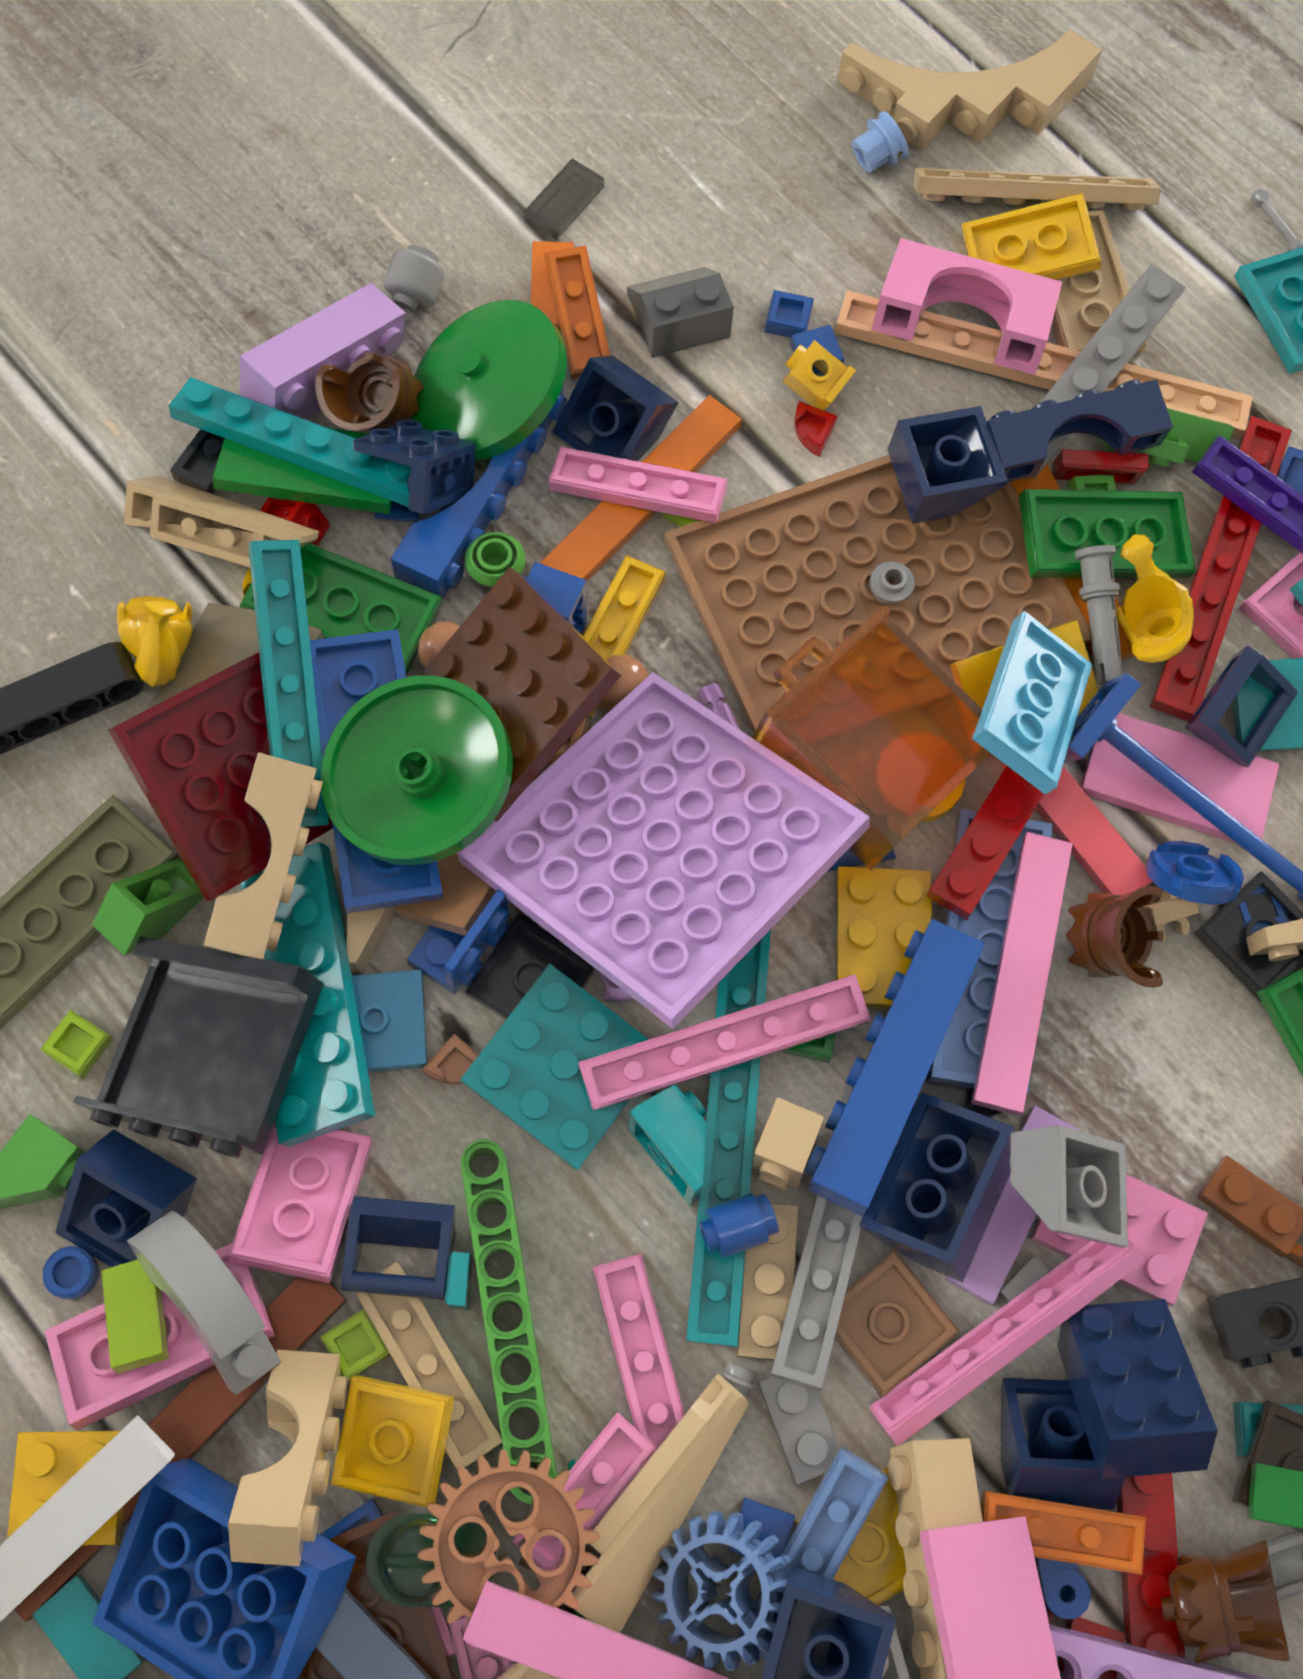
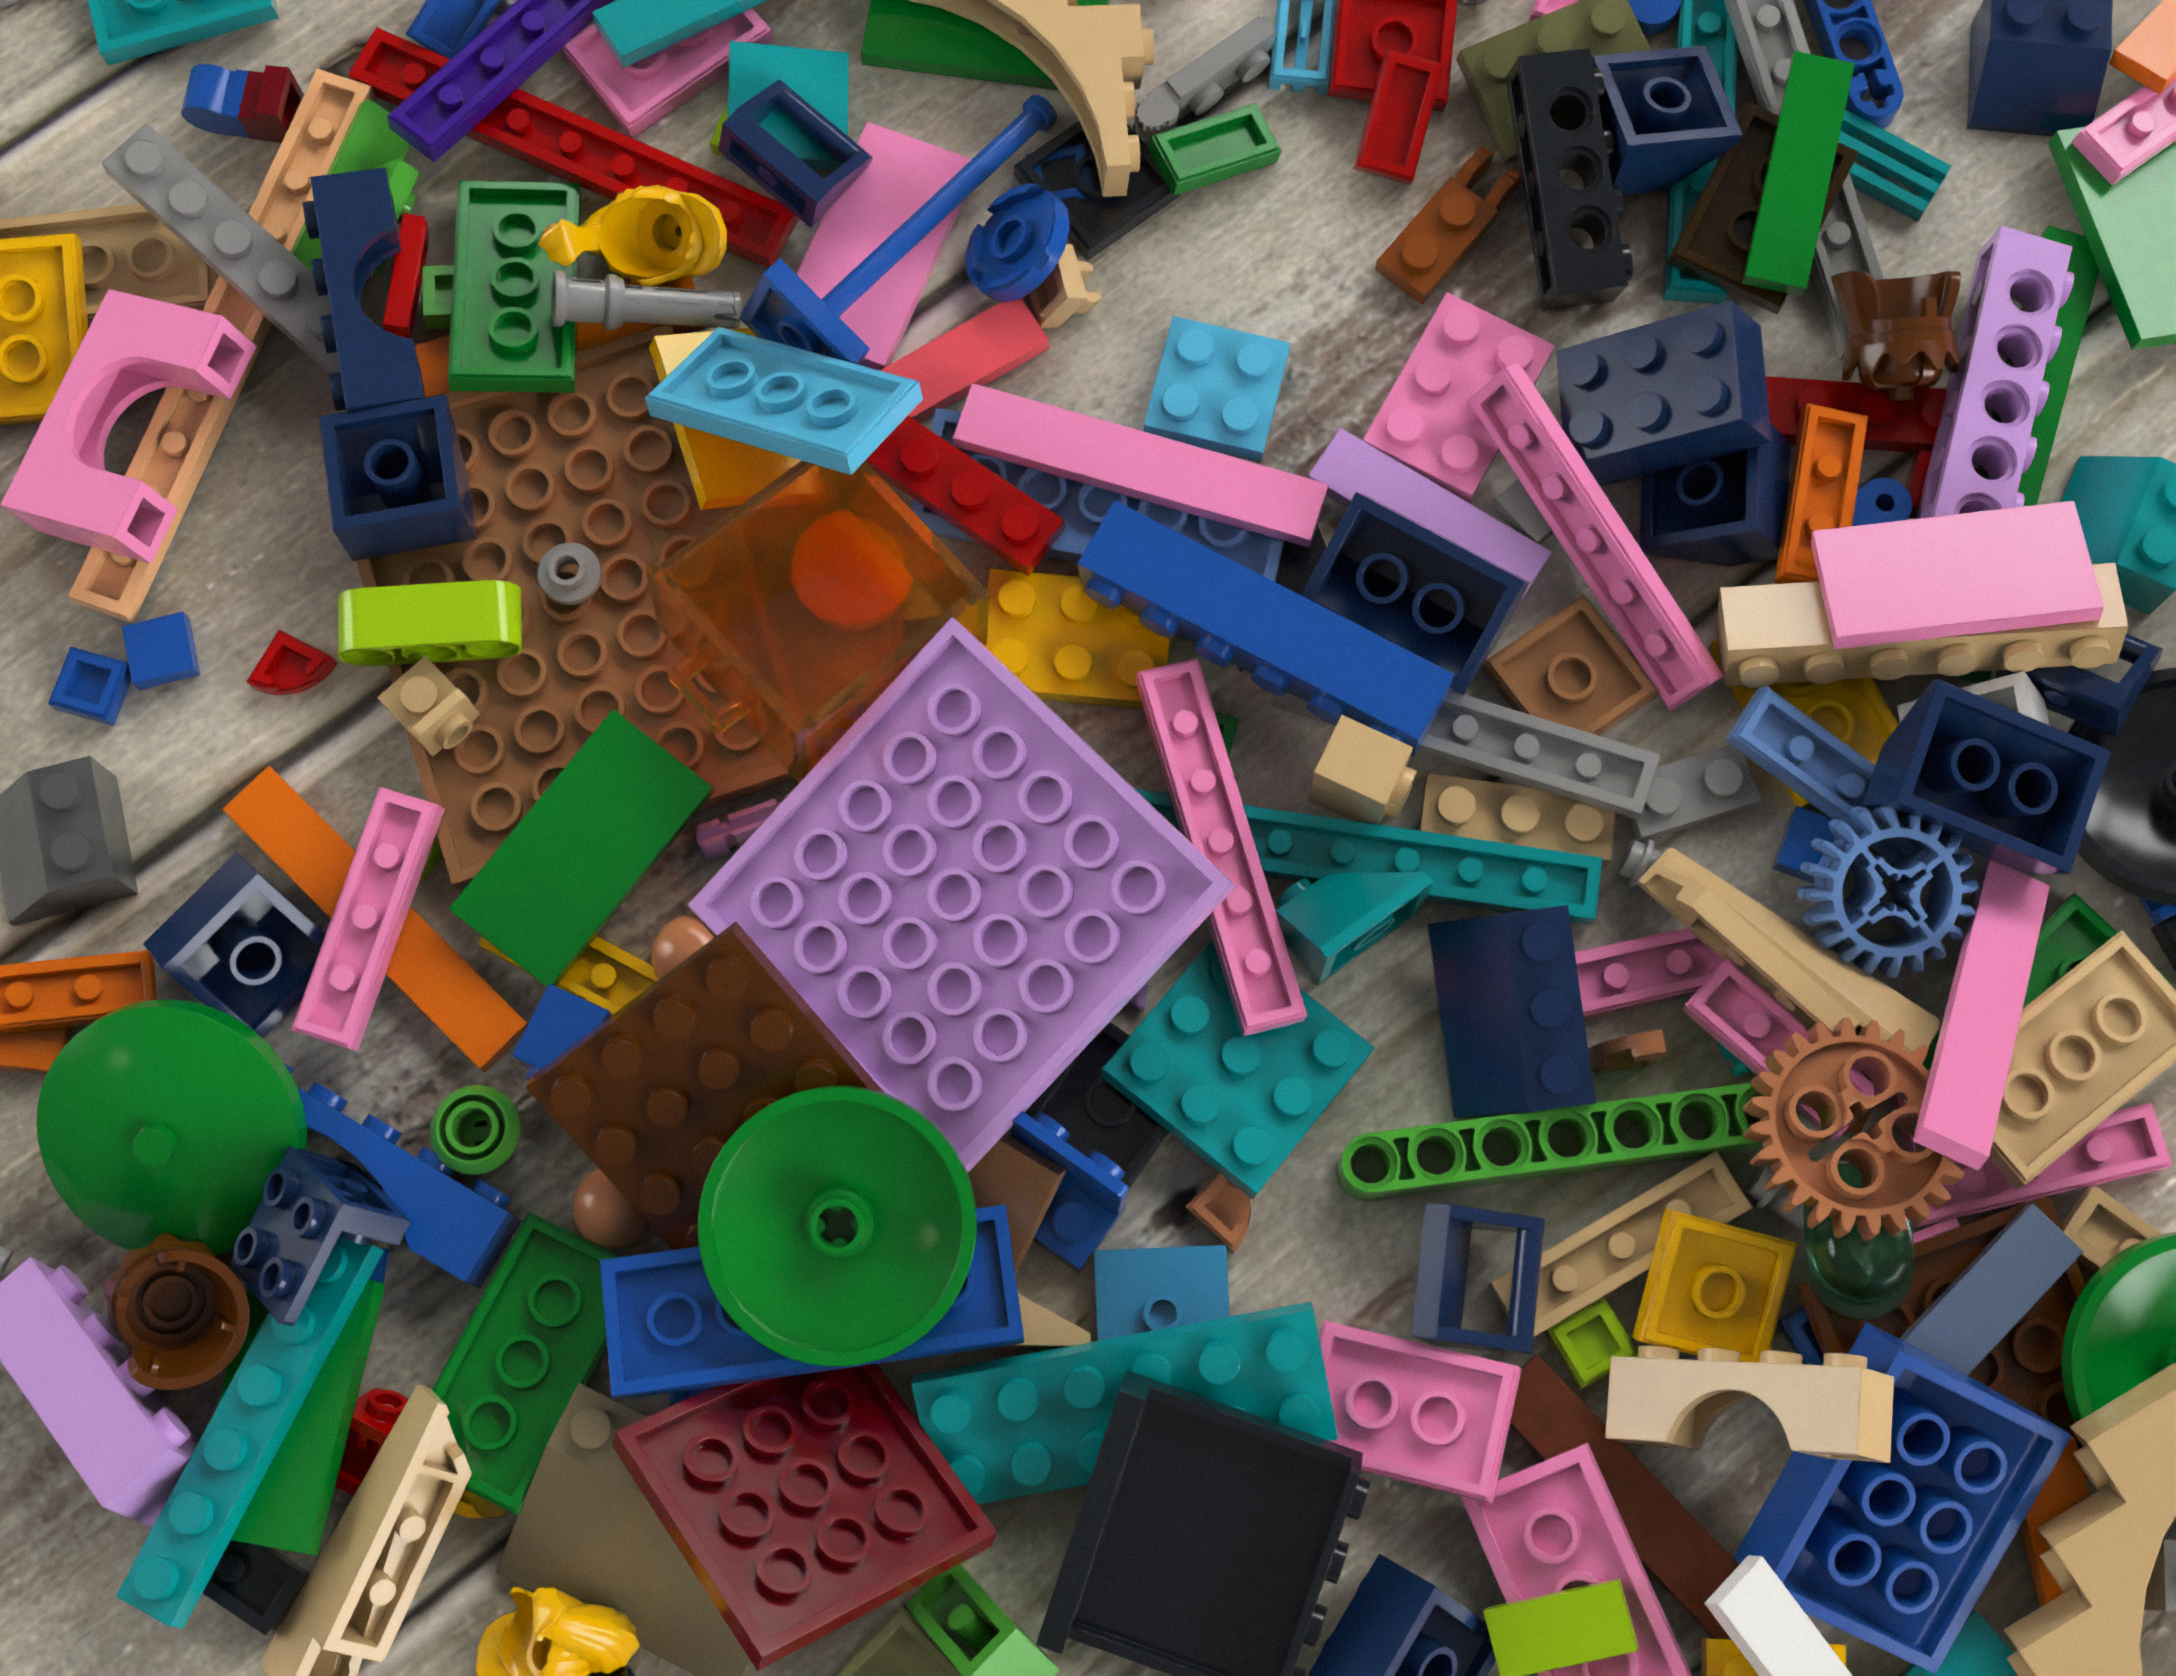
camera: 80 degrees left, 5 degrees up
light grey arch [127,1210,281,1395] -> none
tan arch [203,752,323,959] -> none
teal plate [248,540,329,827] -> none
teal tile [445,1252,473,1310] -> none
blue brick [699,1193,779,1259] -> none
yellow brick [782,340,856,410] -> none
light grey slope [1010,1125,1128,1248] -> none
reddish brown hat [1066,886,1164,988] -> none
none -> leg [181,64,304,143]
none -> lime beam [337,580,522,666]
none -> tan bracket [377,656,481,757]
none -> green tile [448,709,715,987]
none -> medium azure plate [1144,316,1291,462]
none -> dark blue slope [1427,905,1596,1118]
none -> nougat tile [1588,1029,1666,1074]

